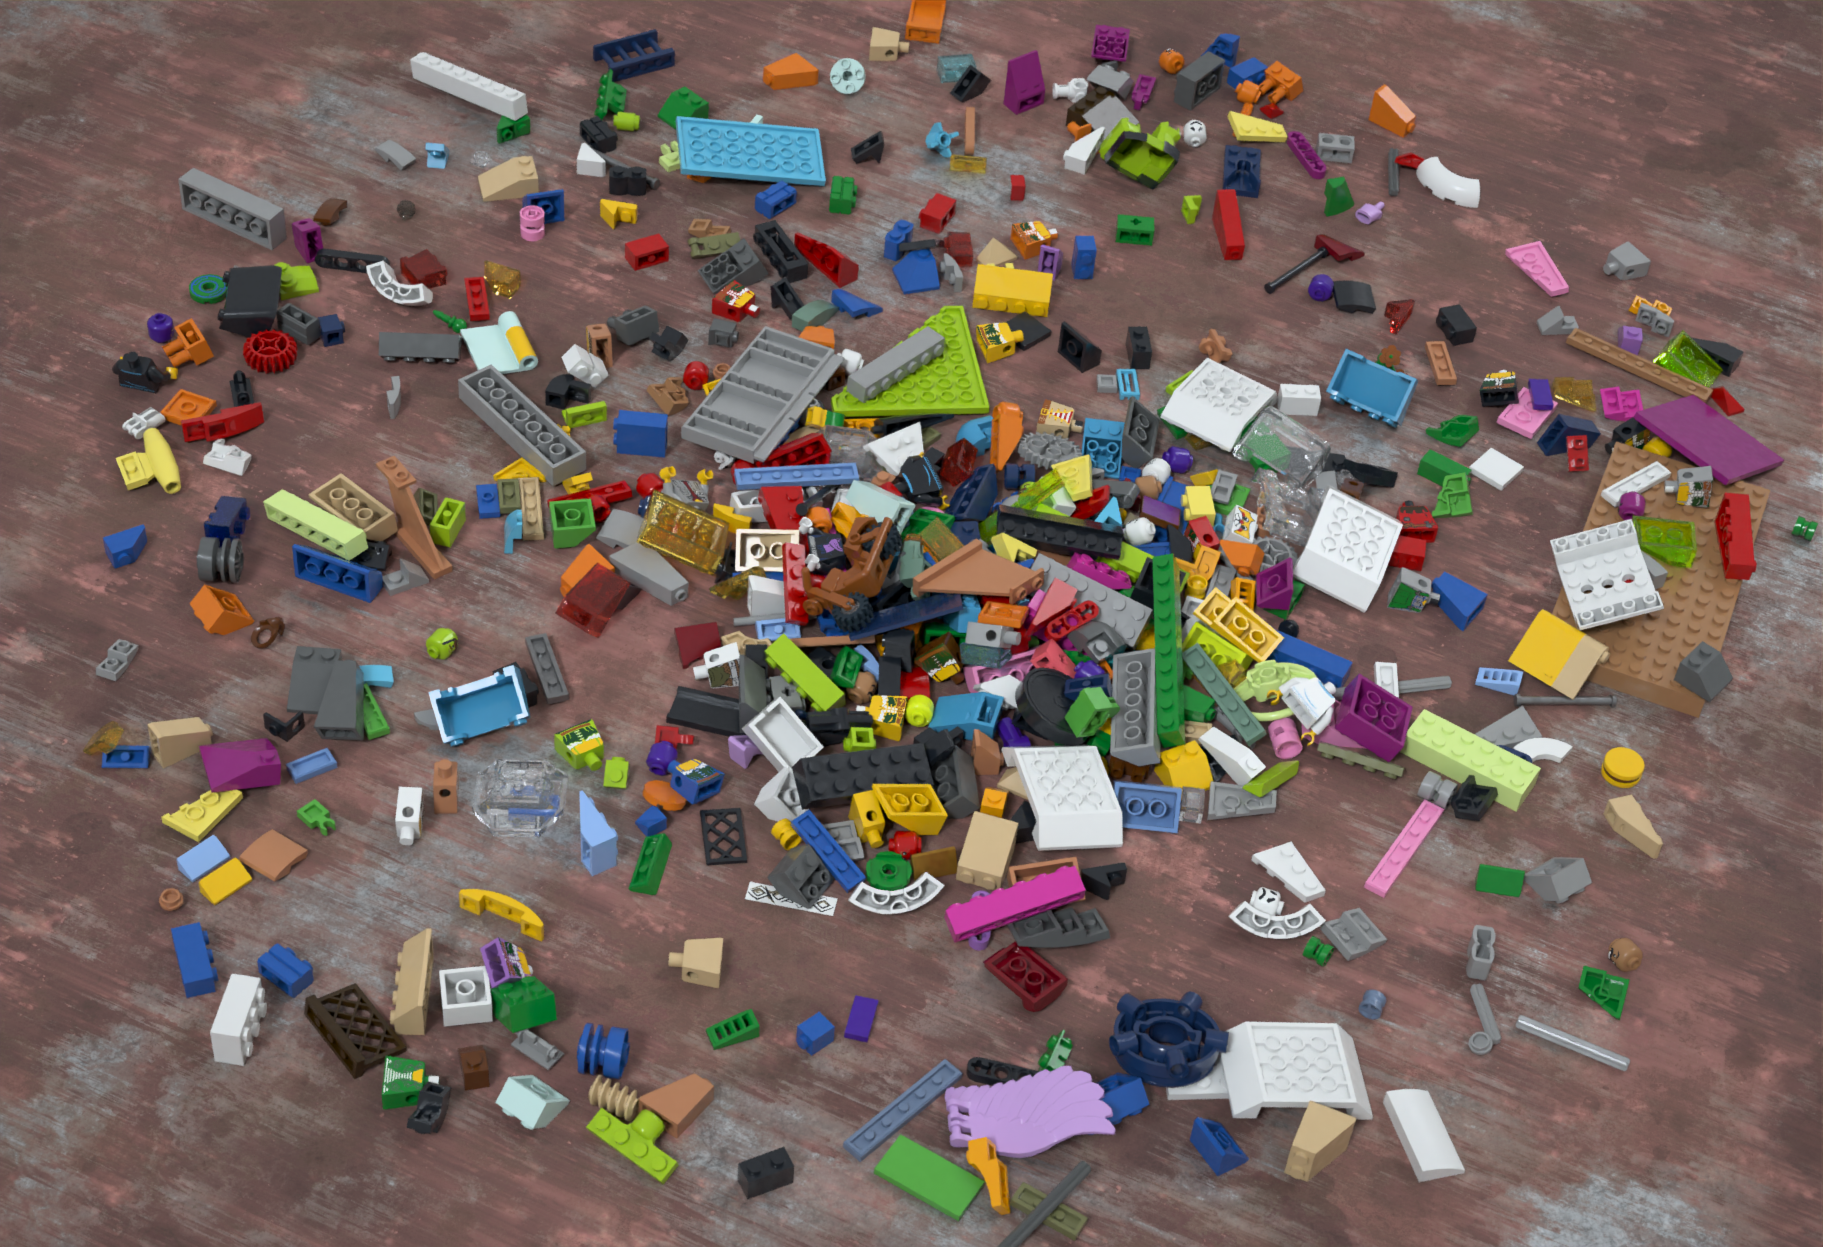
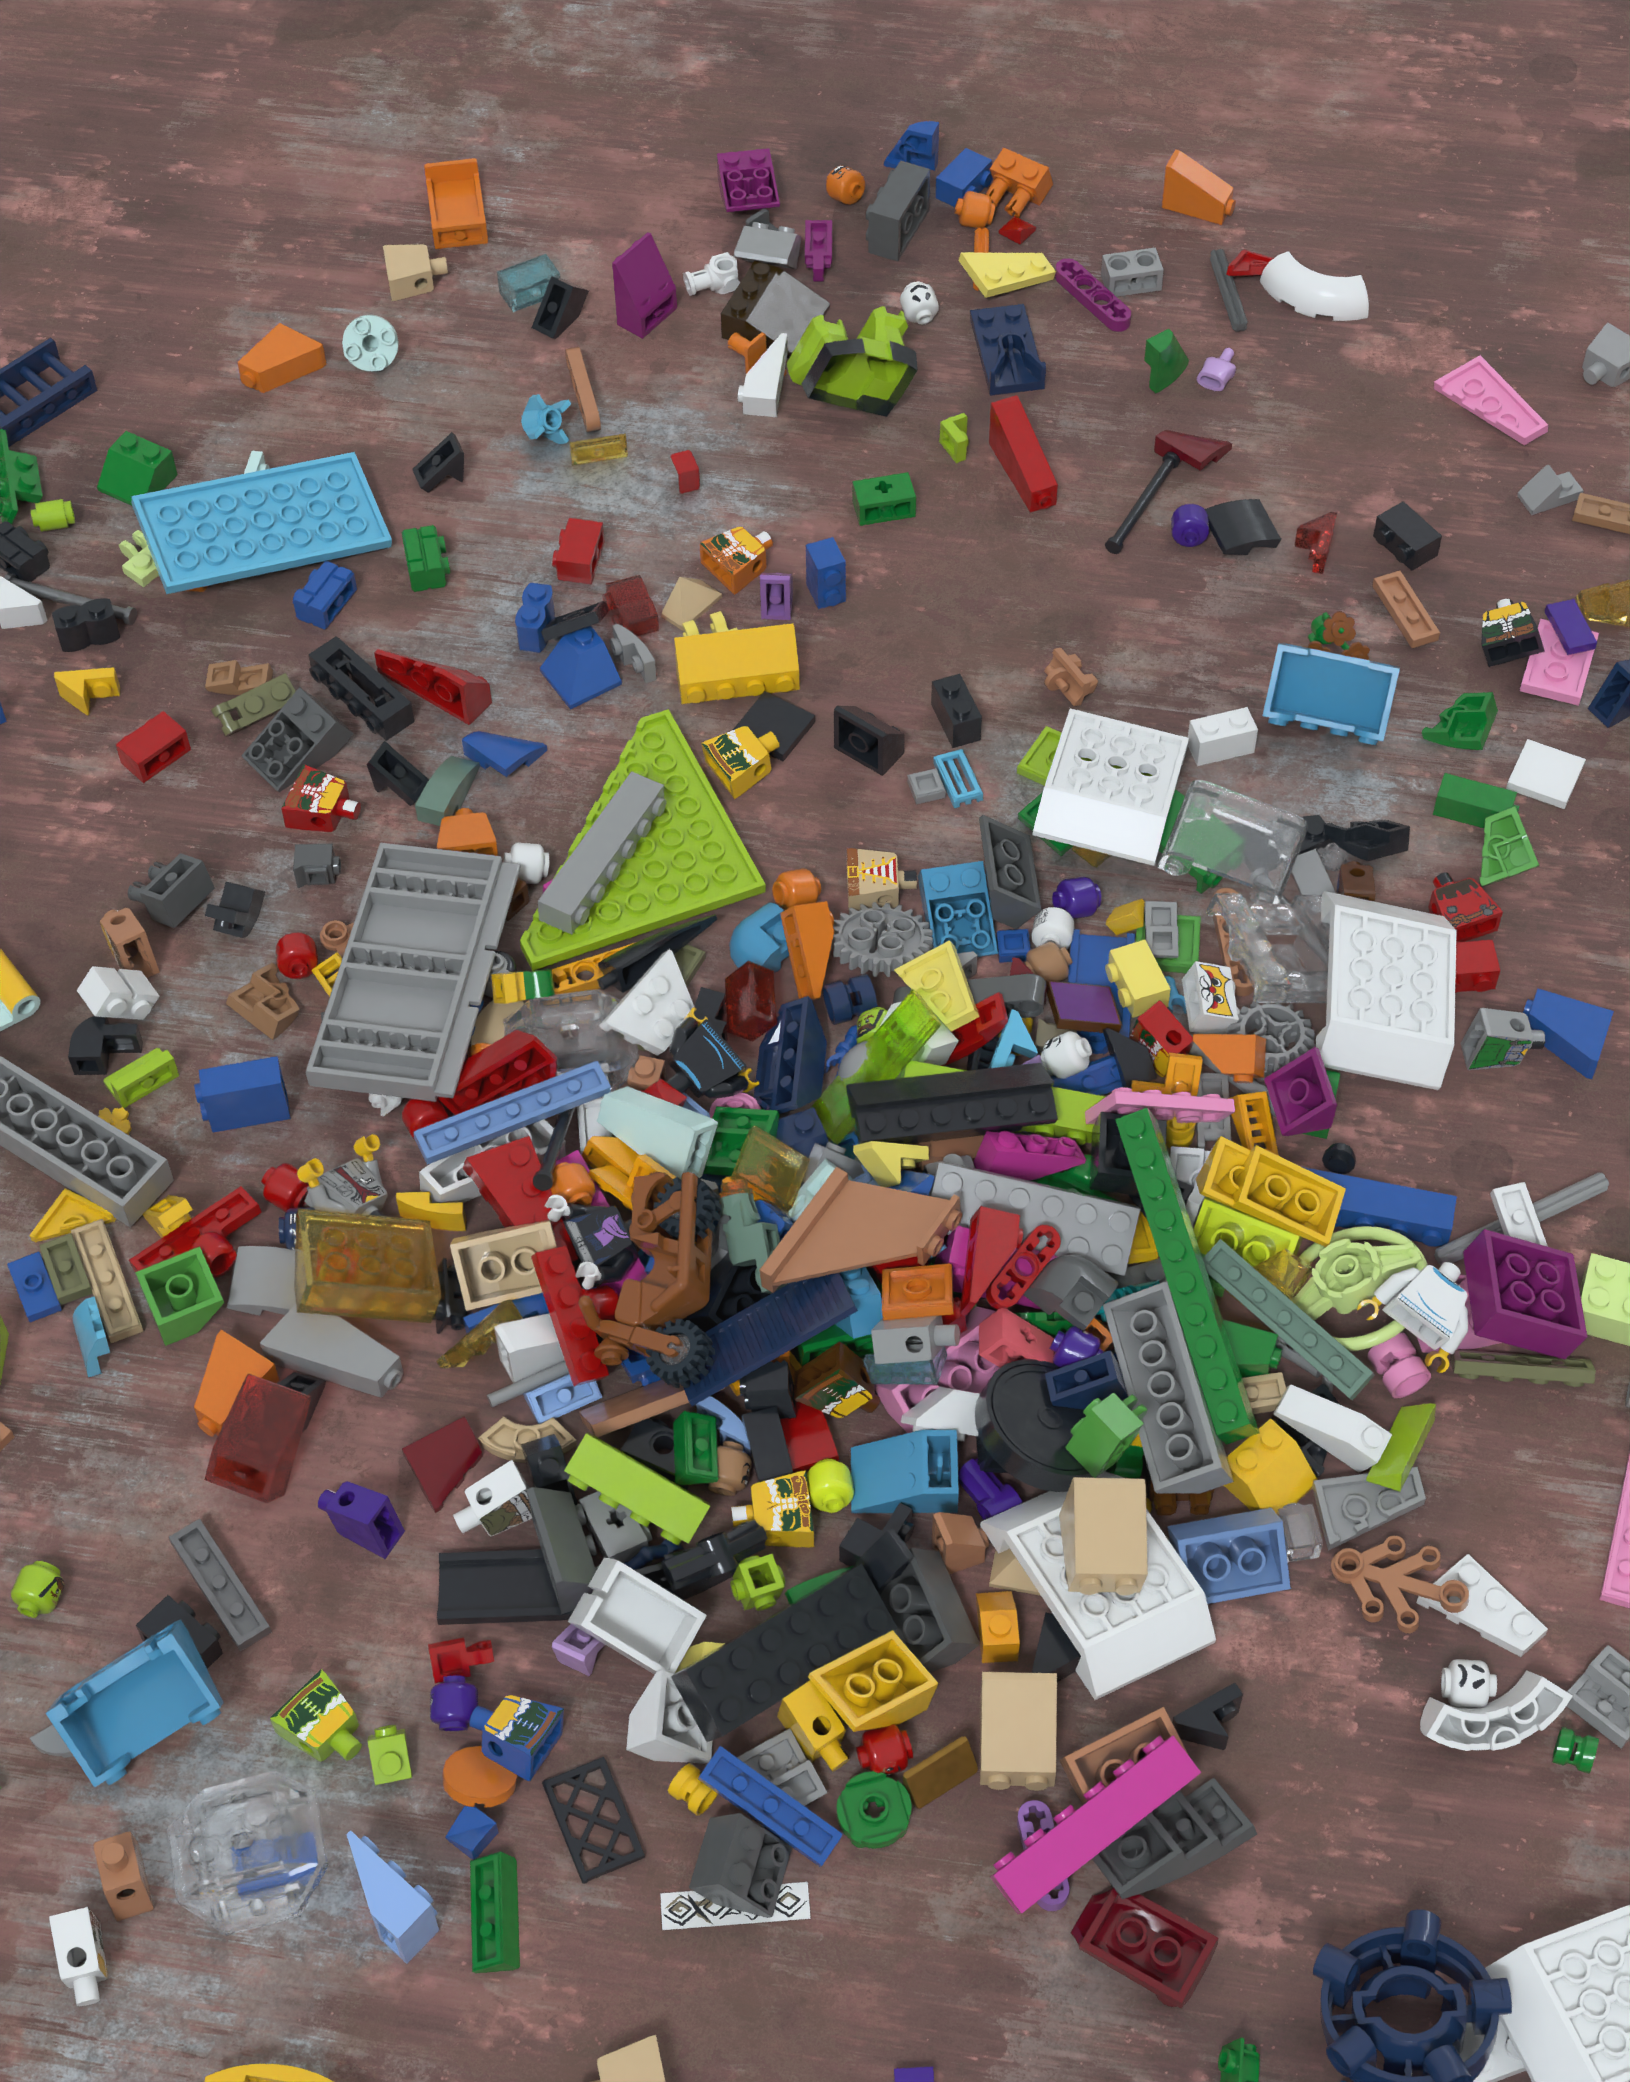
camera: 10 degrees left, 10 degrees up
white brick [848,872,944,914] -> none
none -> dark purple torso [318,1481,405,1559]
none -> tan slope [1059,1477,1148,1595]
none -> bright pink wing [1085,1087,1235,1124]
none -> nougat plant [1331,1535,1469,1633]

